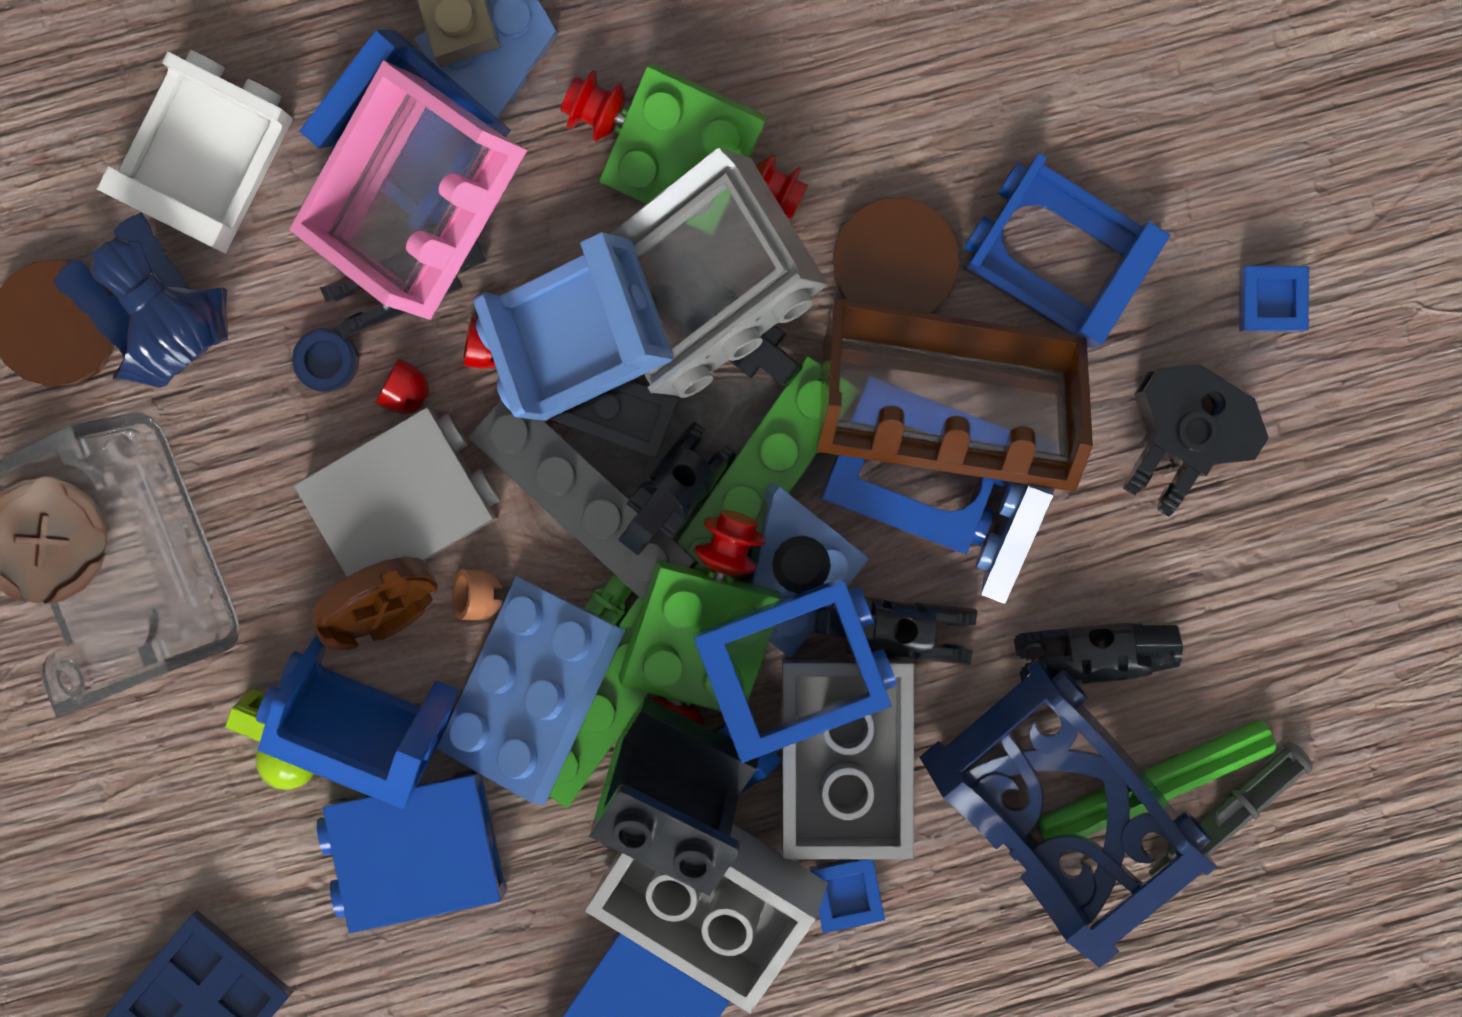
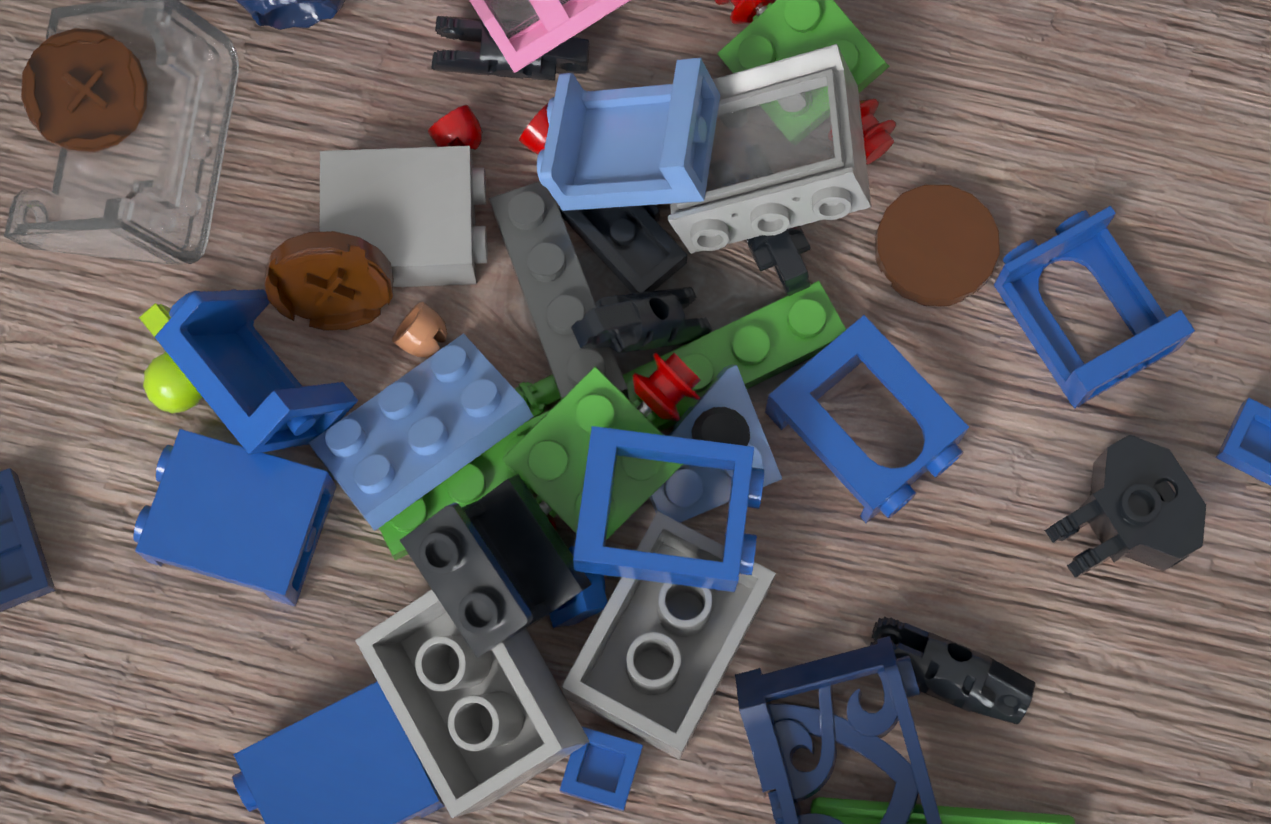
camera: 30 degrees right, 15 degrees down
dark blue tile [292,328,359,392] -> none
black hinge [814,597,977,665] -> none
window [817,298,1093,492] -> none
wing [976,436,1058,604] -> none

